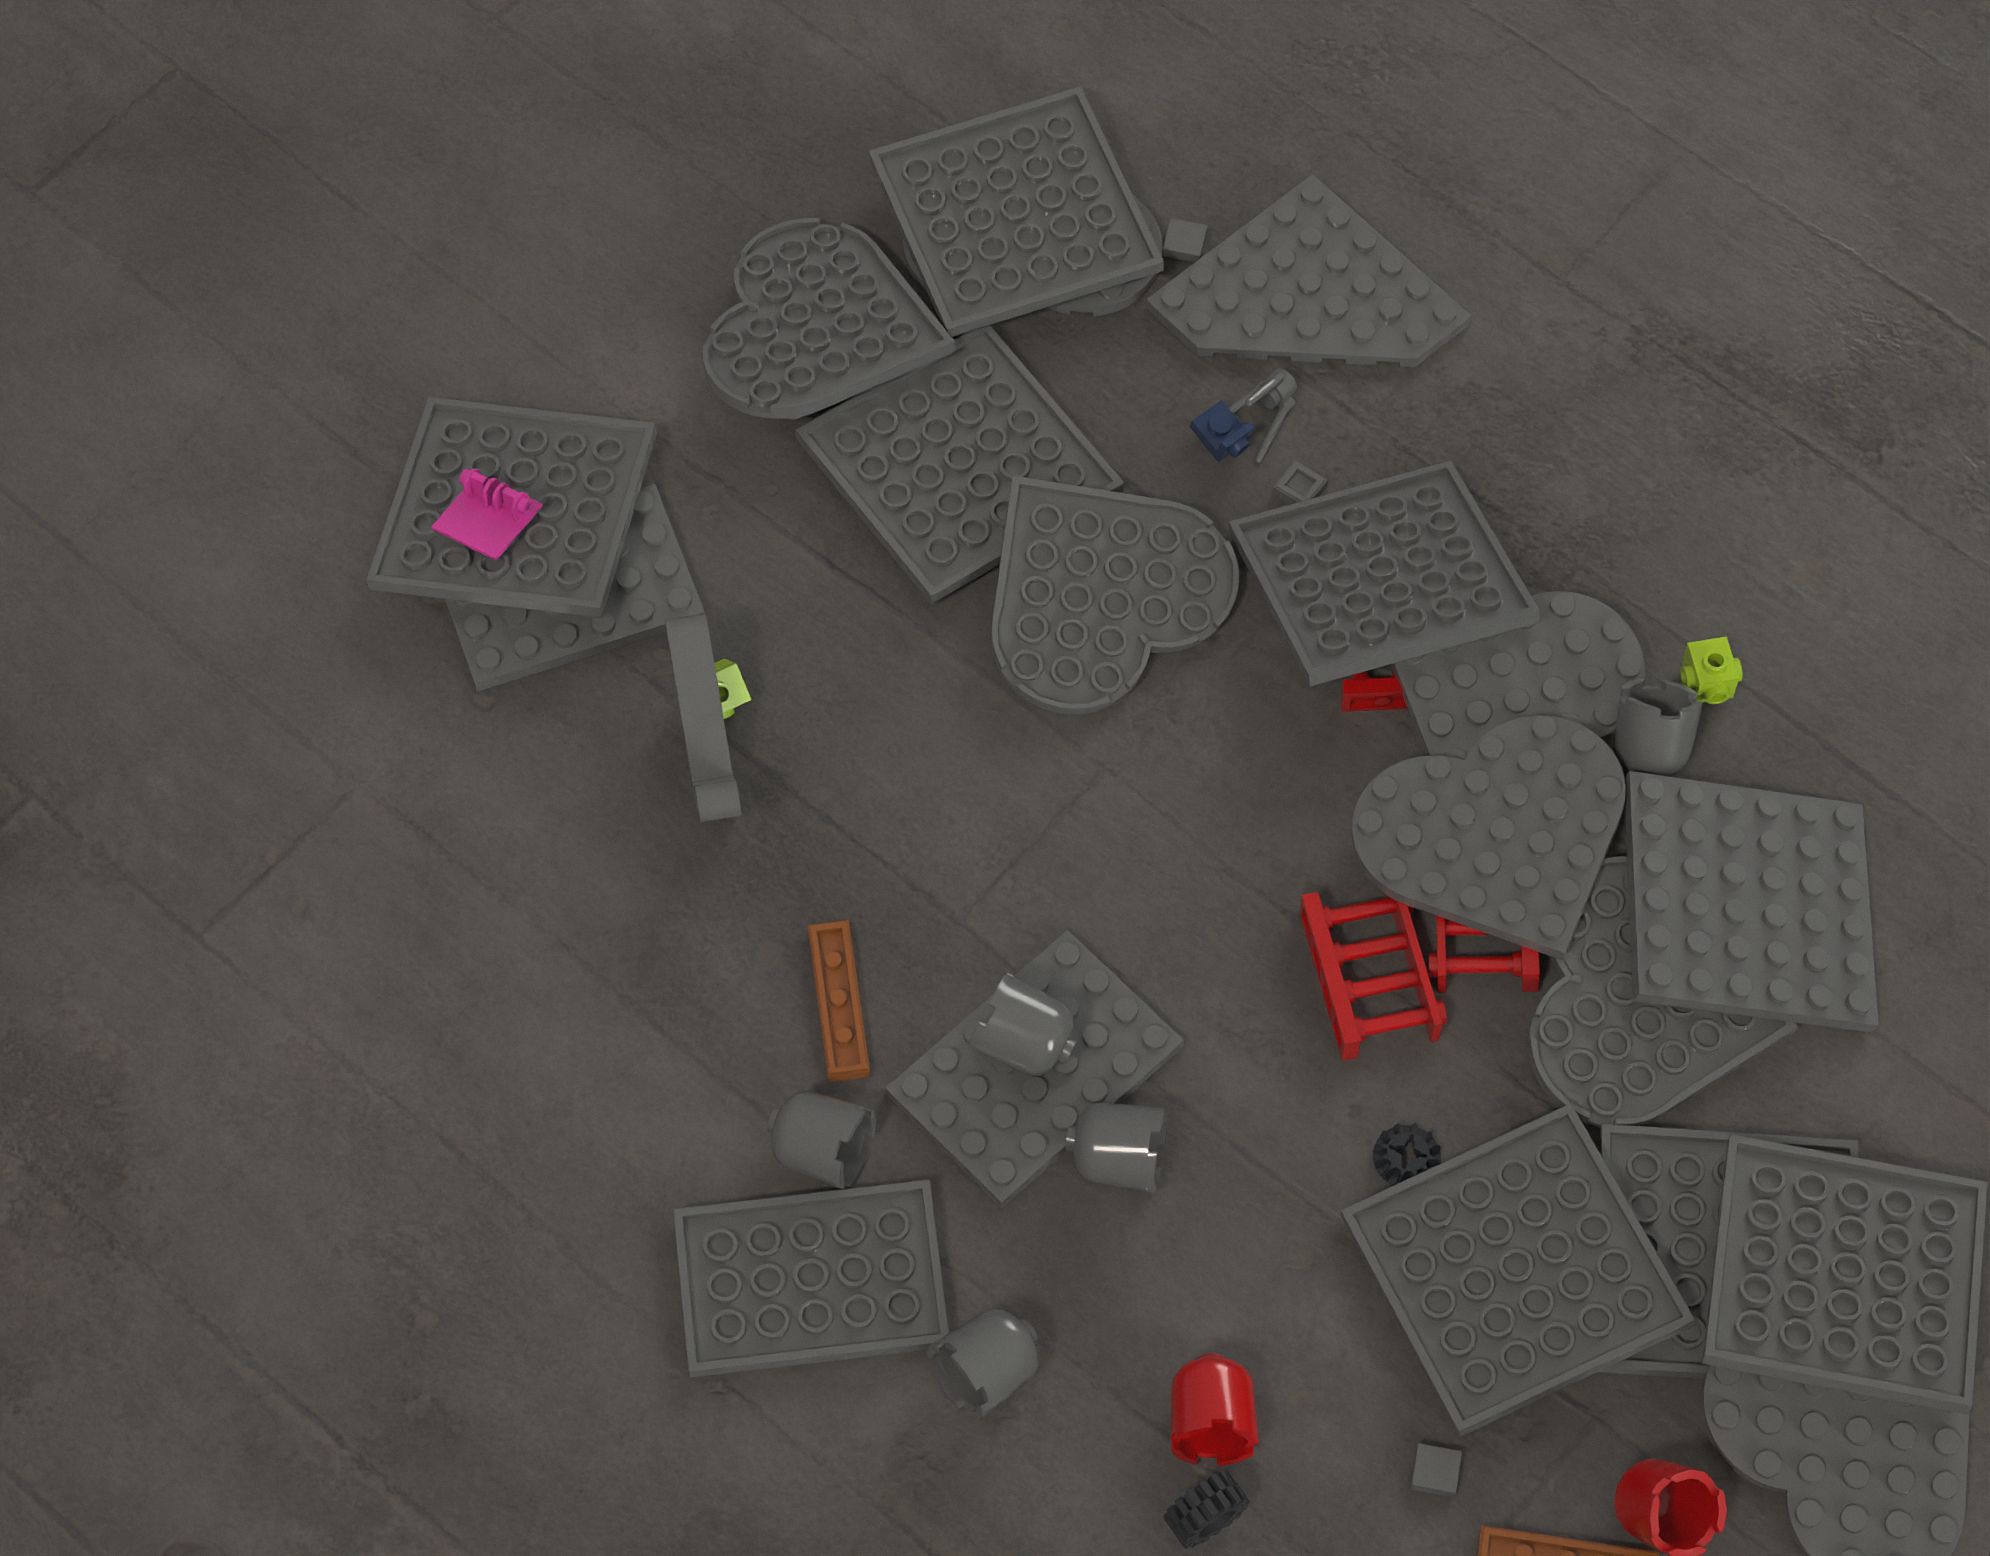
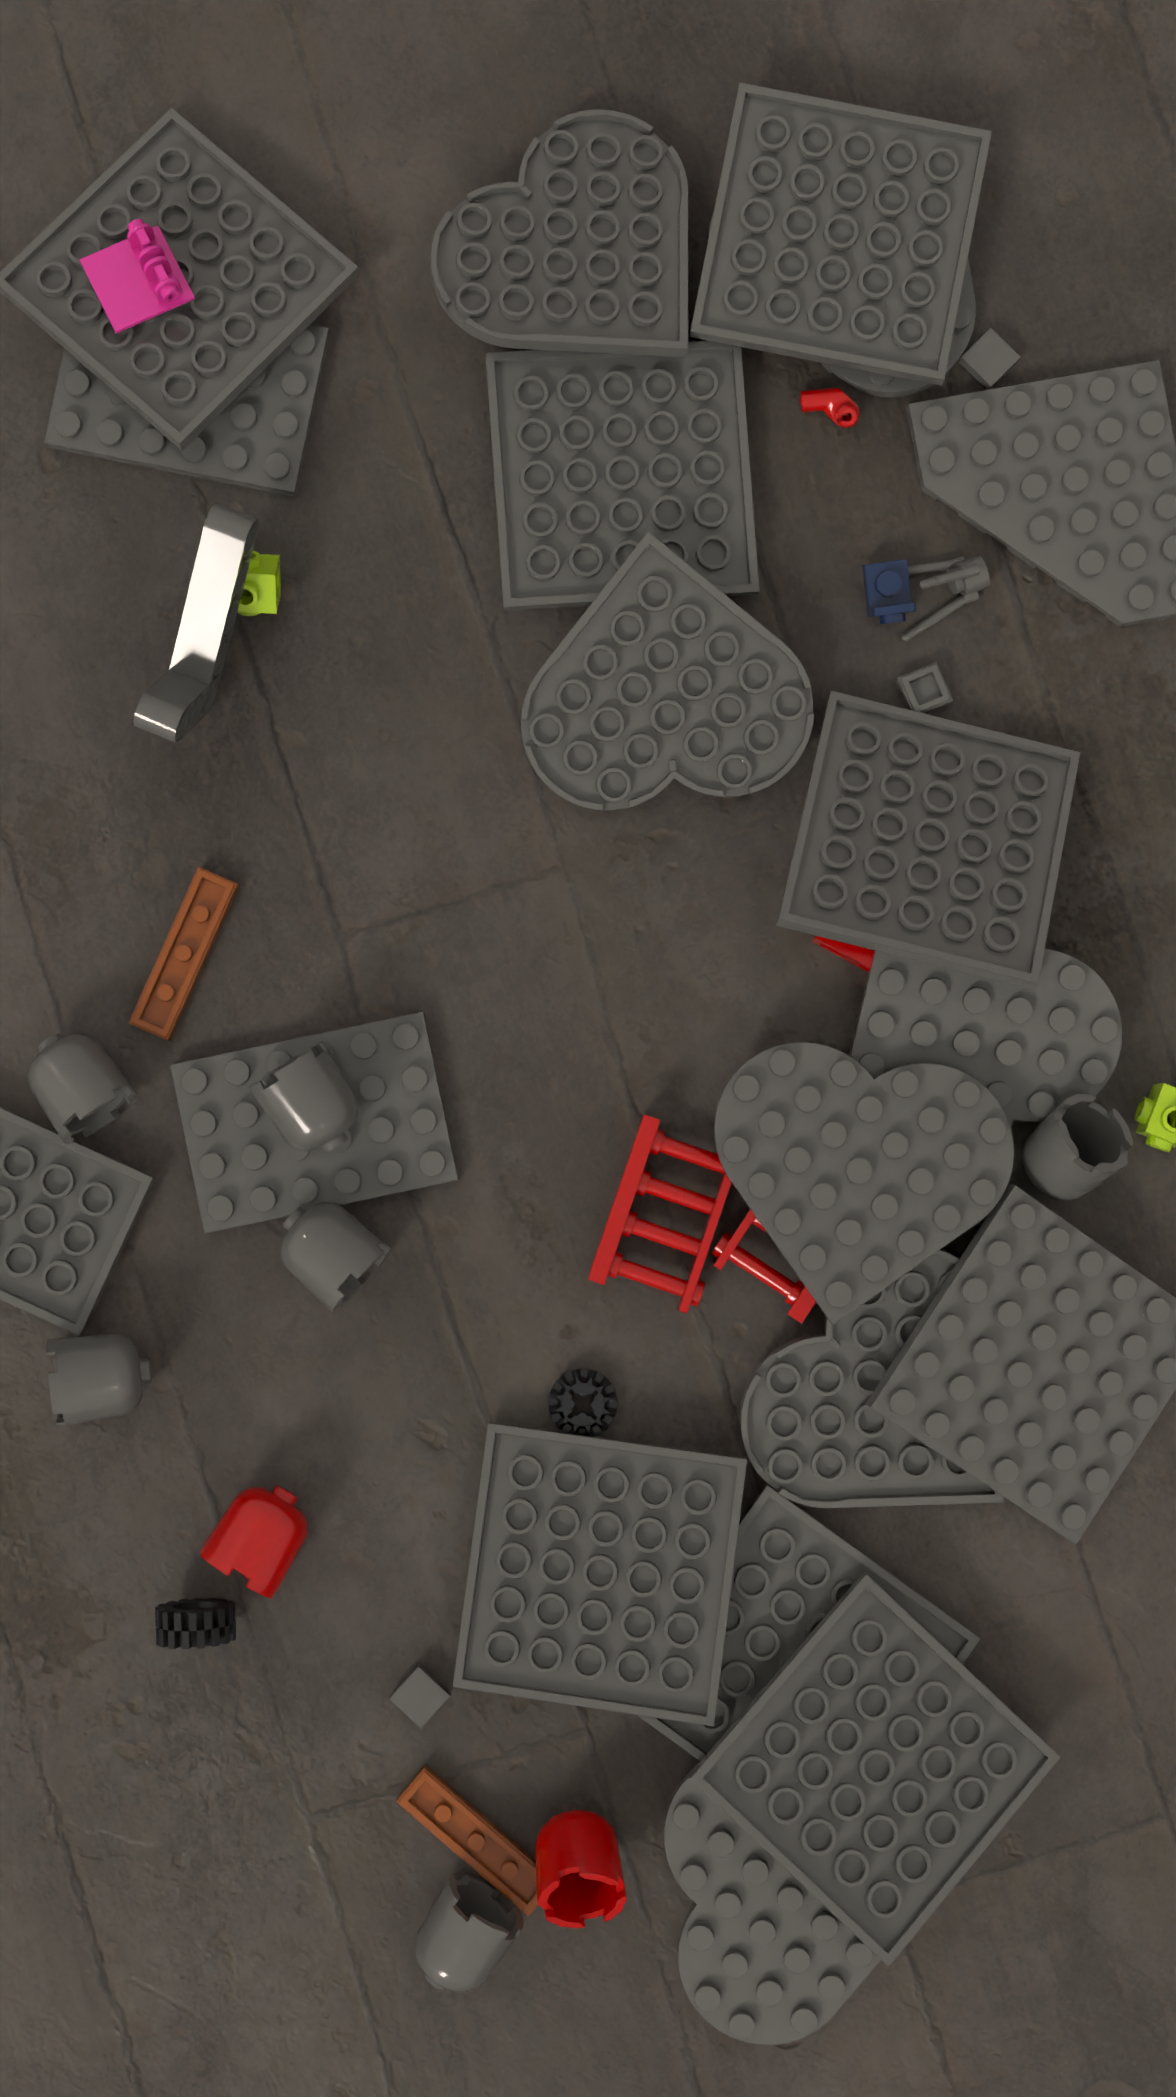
camera: 30 degrees right, 25 degrees up
none -> red arm [800,388,860,428]

